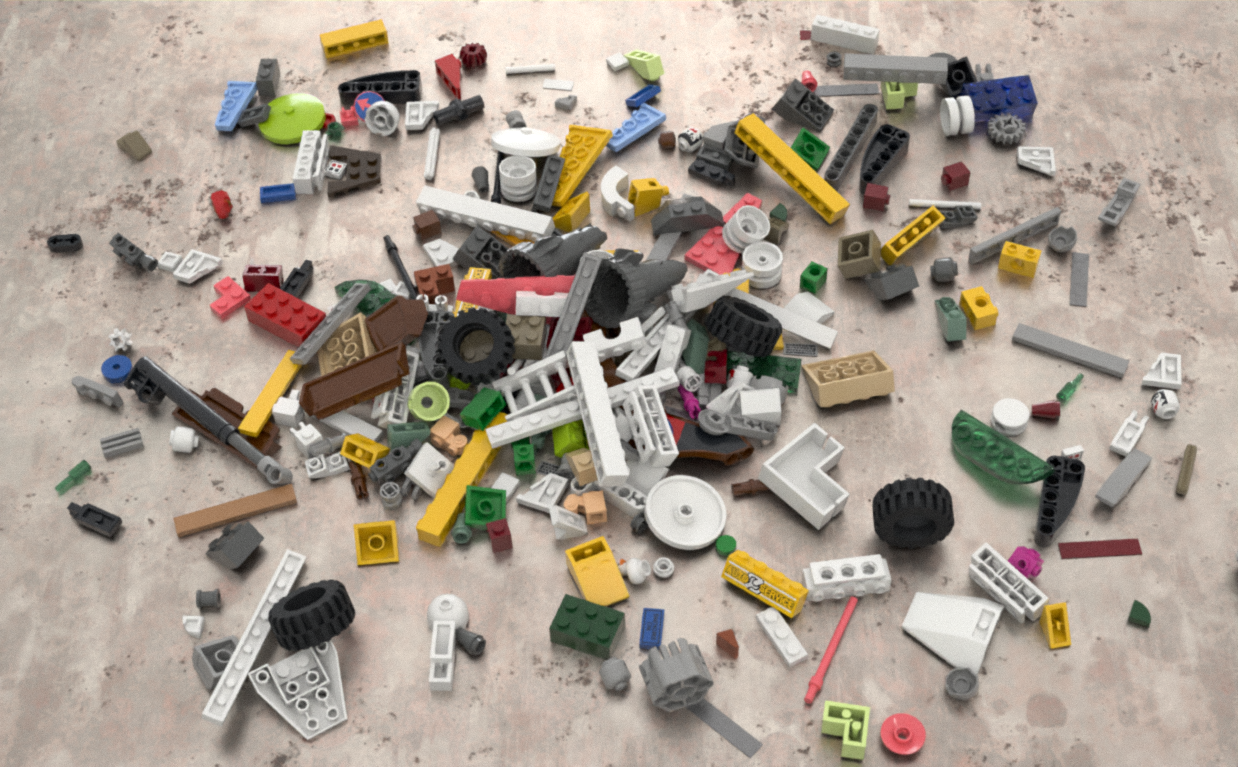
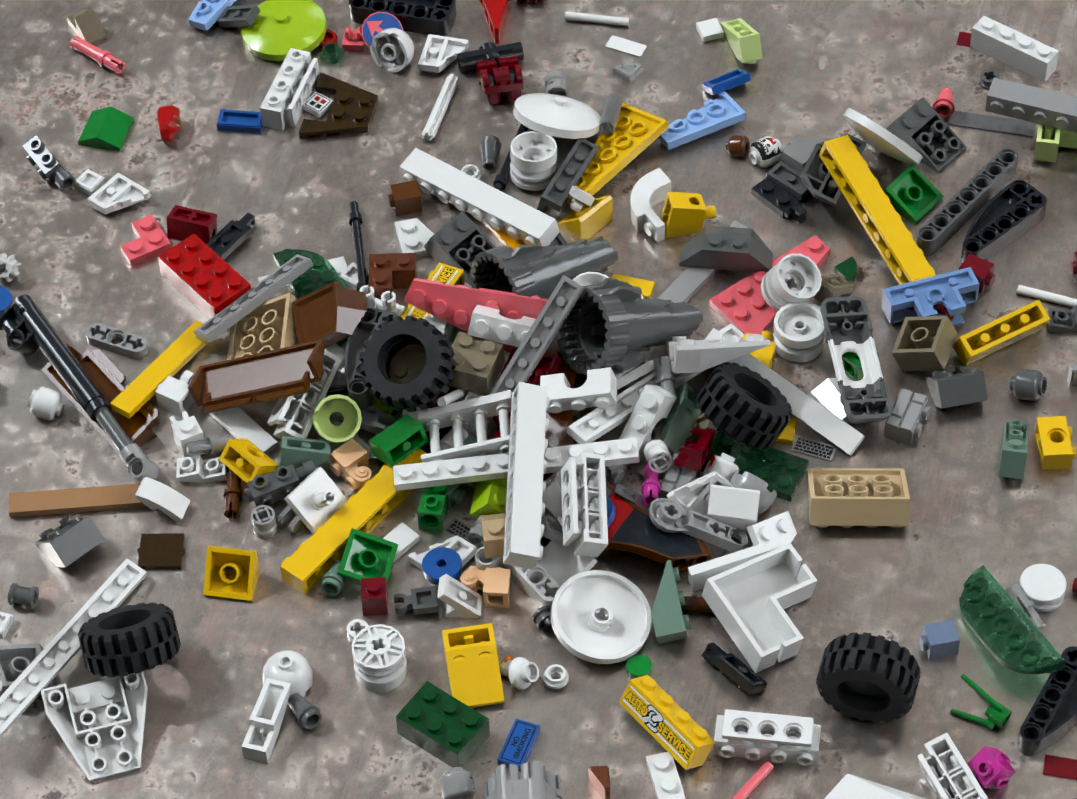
camera: 15 degrees right, 0 degrees up
none -> coral pin [70,36,125,74]
none -> green slope [78,107,134,151]
none -> light grey beam [85,323,149,359]
none -> white slope [134,477,190,522]
none -> dark brown piece [137,533,185,569]
none -> white bush [347,619,368,643]
none -> white wheel [352,624,408,693]
none -> dark grey plate [394,586,439,615]
none -> blue piece [422,547,462,585]
none -> dark red hips [475,56,524,105]
none -> white tile [569,185,595,213]
none -> light grey piece [599,93,623,134]
none -> sand green slope [651,560,691,644]
none -> white piece [688,542,780,592]
none -> black hinge [701,642,767,694]
none -> white wing [746,511,797,547]
none -> dark grey piece [820,296,892,424]
none -> white dish [843,108,923,165]
none -> medium blue piece [882,267,979,327]
none -> light grey brick [884,388,930,445]
none -> sand blue brick [919,619,960,660]
none -> green plant [950,674,1012,730]
none -> light grey pin [1005,582,1046,634]

